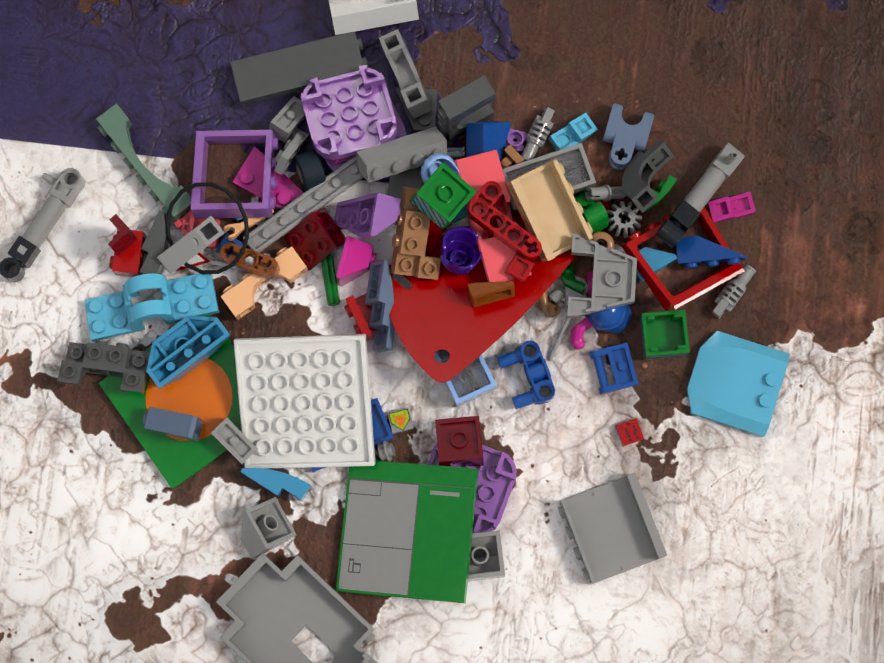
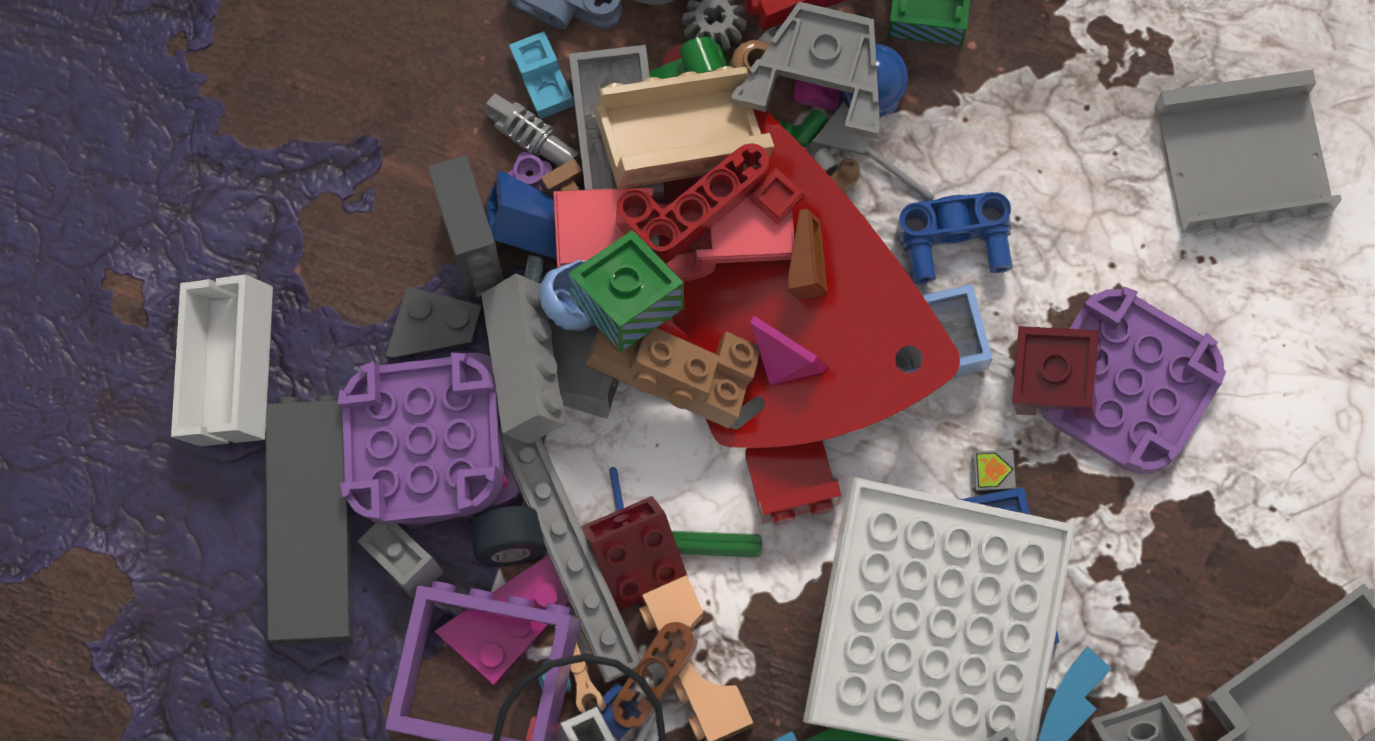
camera: 80 degrees left, 5 degrees down
light grey hinge [274,128,309,175] -> none
medium lavender wedge [334,192,401,239] -> none
dark pink slope [336,236,377,286] -> none
tile [336,461,479,604] -> none
sand blue slope [365,259,395,353] -> none
light grey plate [378,441,395,462] -> none
light grey arch [379,29,433,118] -> none
dark purple helmet [440,227,482,275] -> none
light grey slope [468,530,505,582] -> none
dark pink arm [570,317,592,350] -> none
light grey axle [585,185,627,202] -> none
blue plate [589,343,639,395] -> none
red tile [615,418,644,447] -> none
none -> dark pink slope [750,316,828,385]

